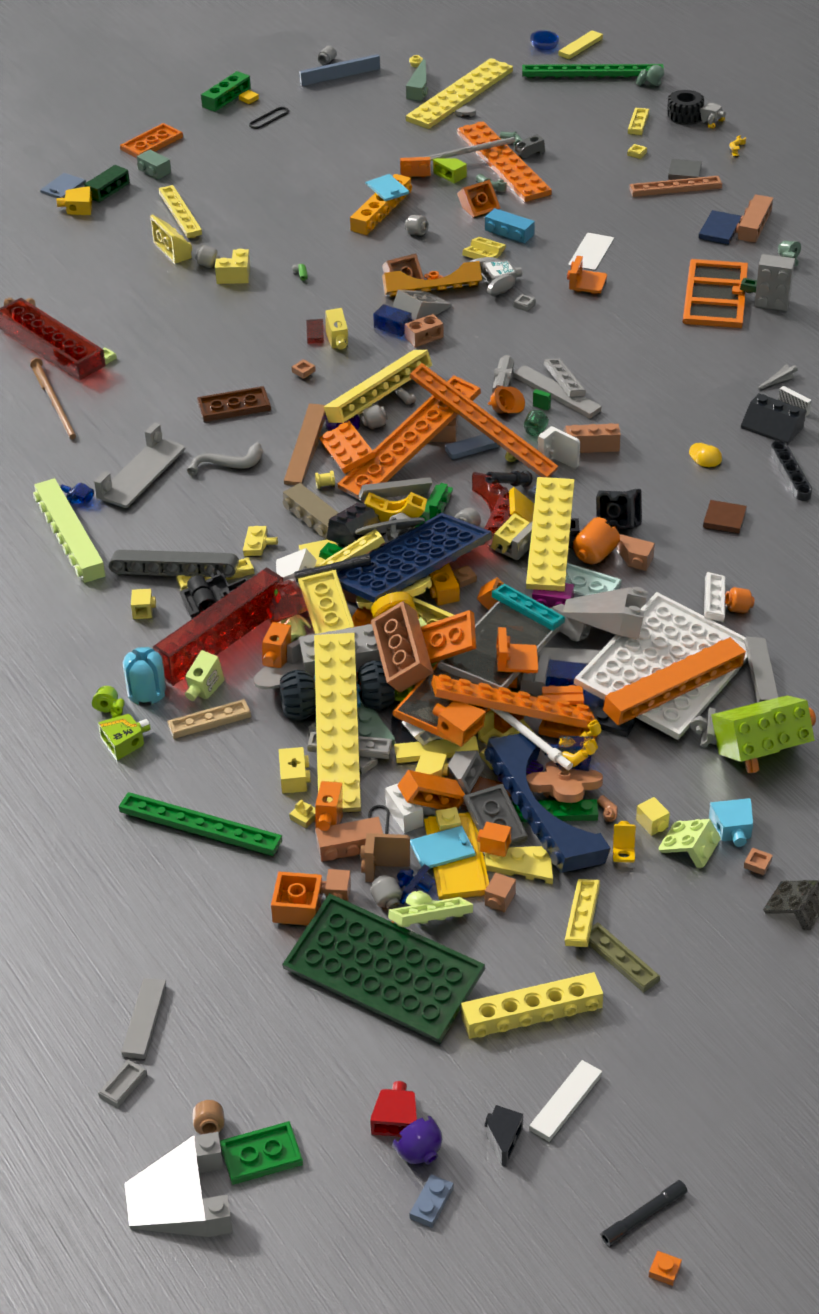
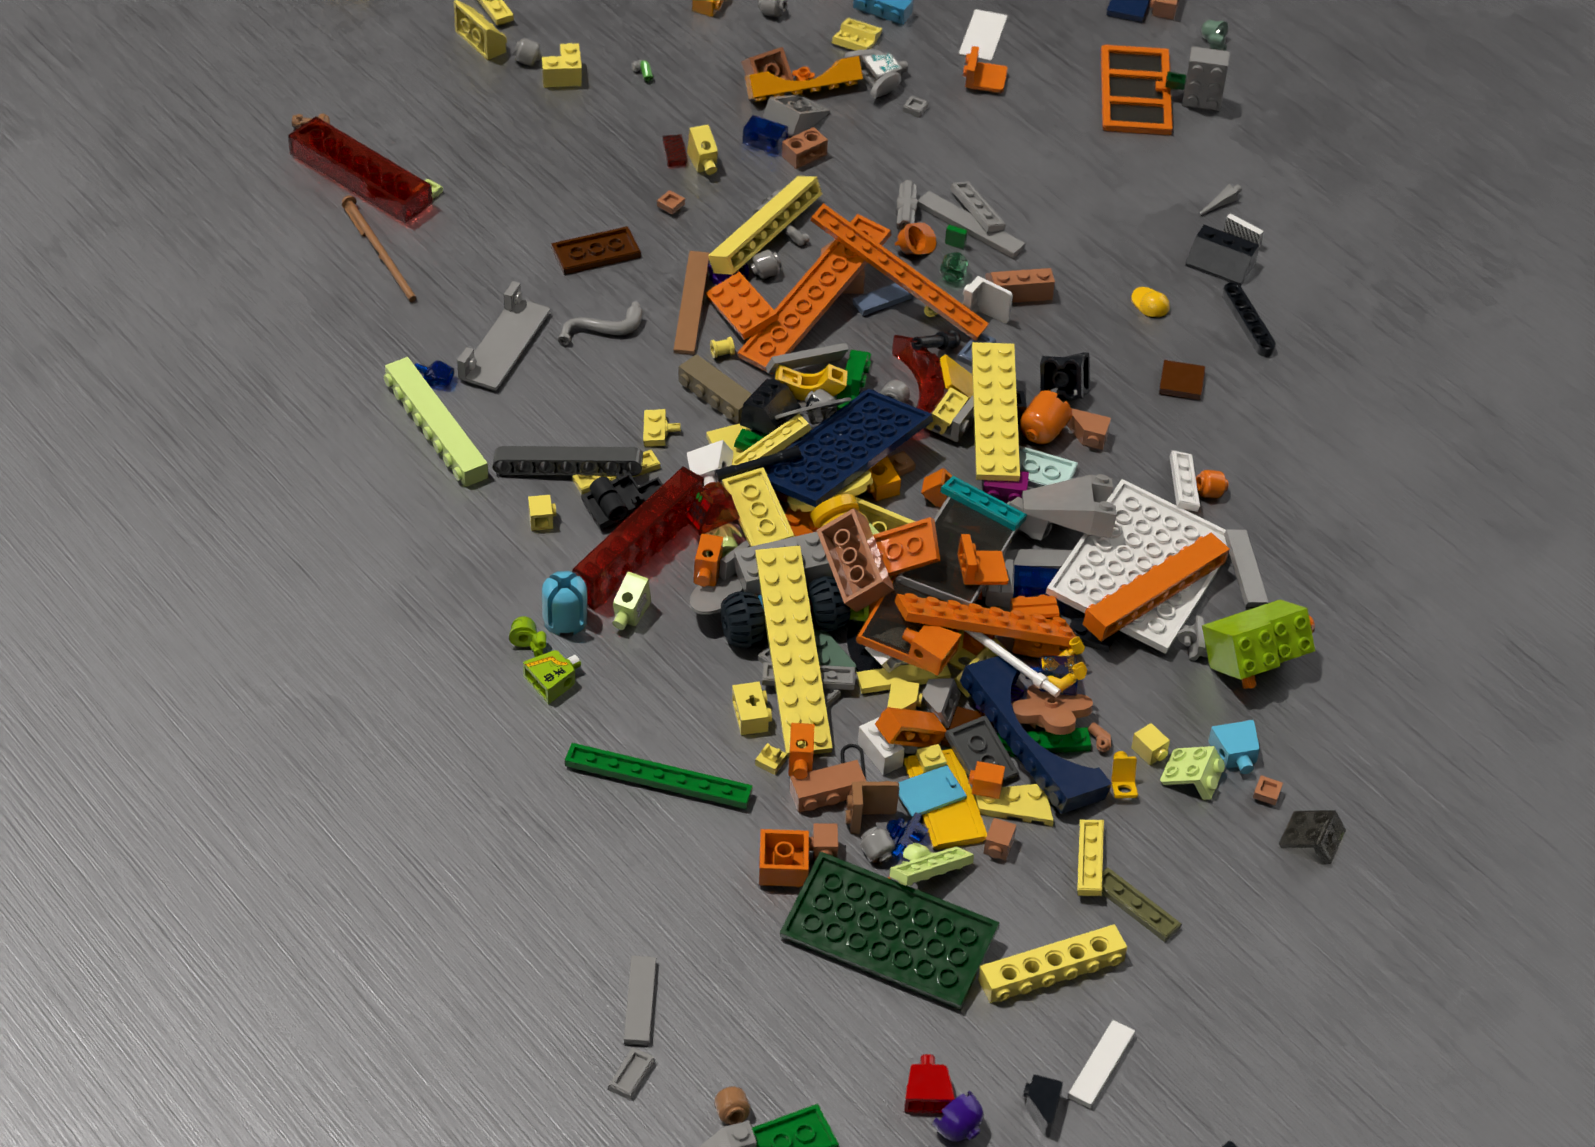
camera: 10 degrees left, 5 degrees up
tan tile [167,699,251,739] -> none

